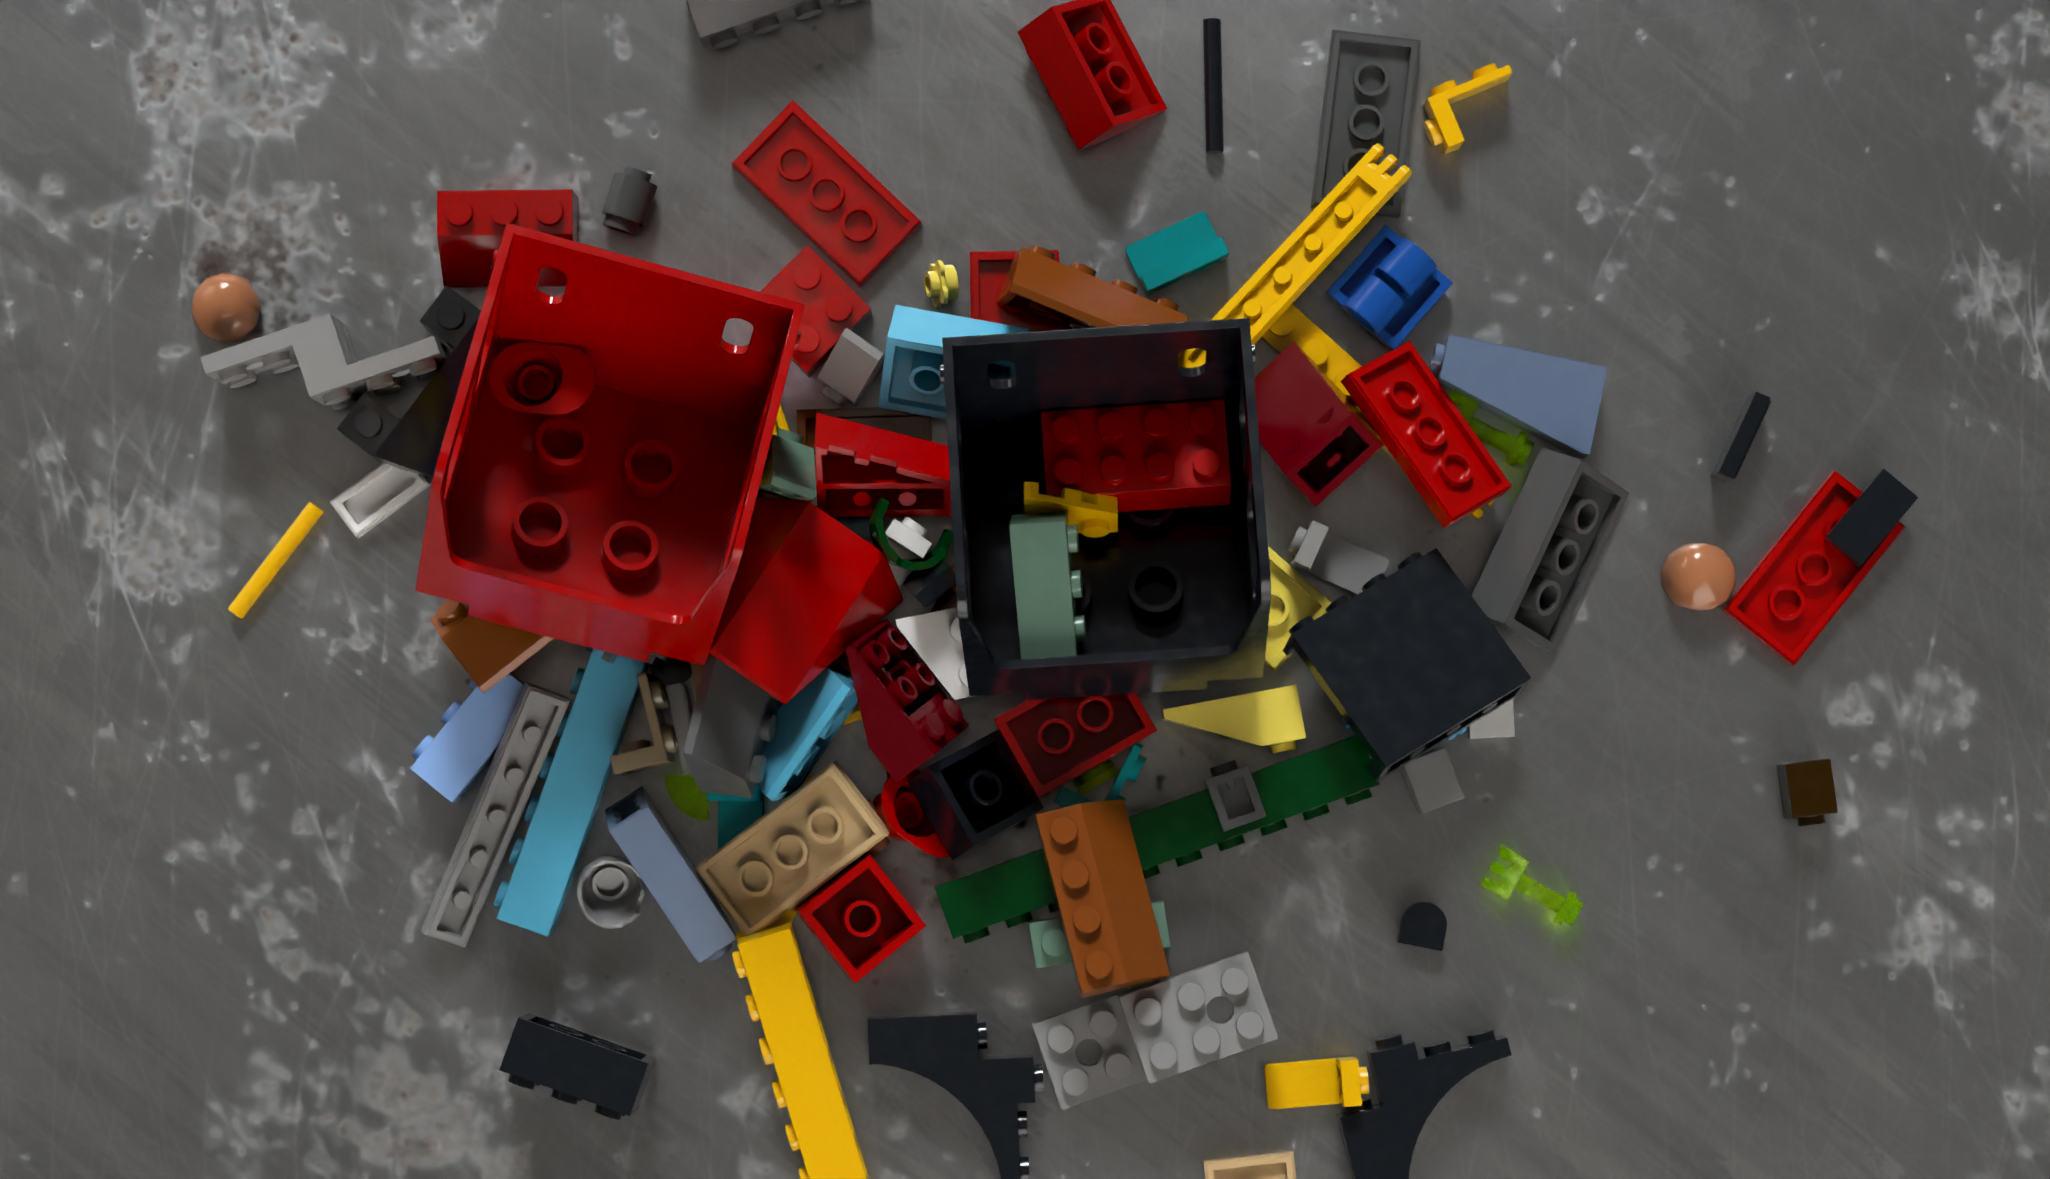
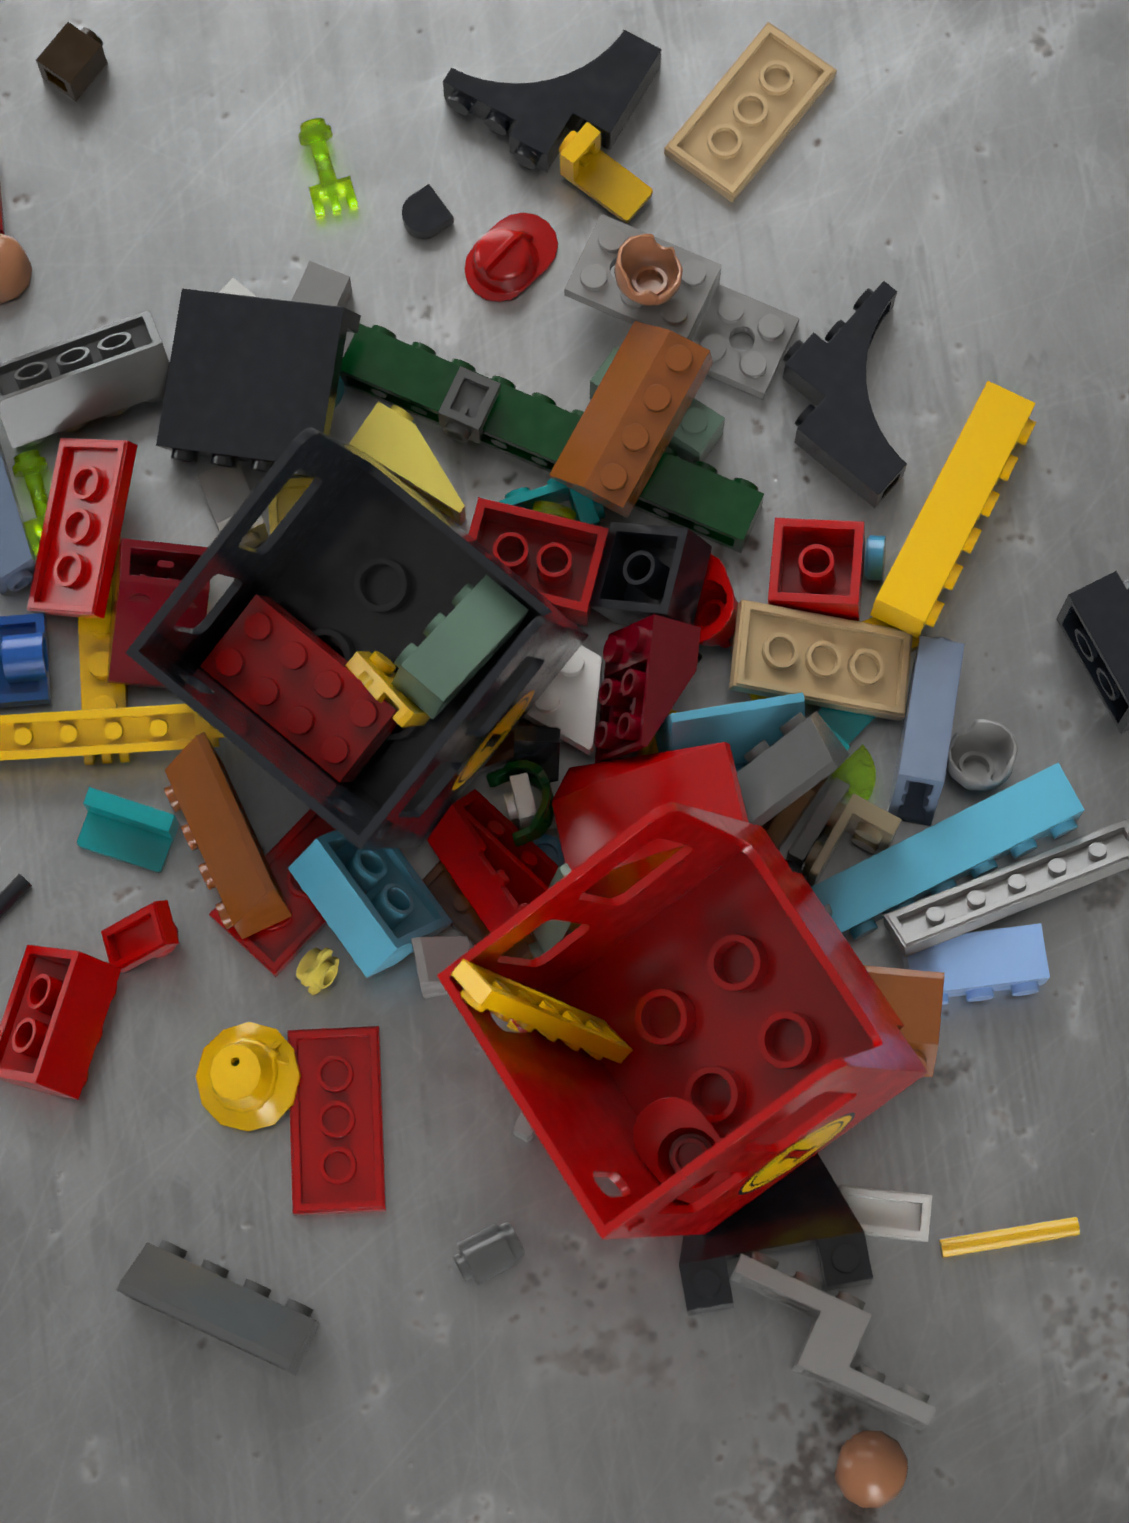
camera: 130 degrees left, 10 degrees down
red slope [437,189,579,288] -> none
red brick [760,245,873,378] -> none
none -> red tile [101,900,179,973]
none -> yellow hat [196,1022,301,1132]
none -> yellow plate [451,959,632,1064]
none -> red piece [464,212,558,302]
none -> nougat hair [614,233,683,306]
none -> dark azure tile [865,535,886,580]

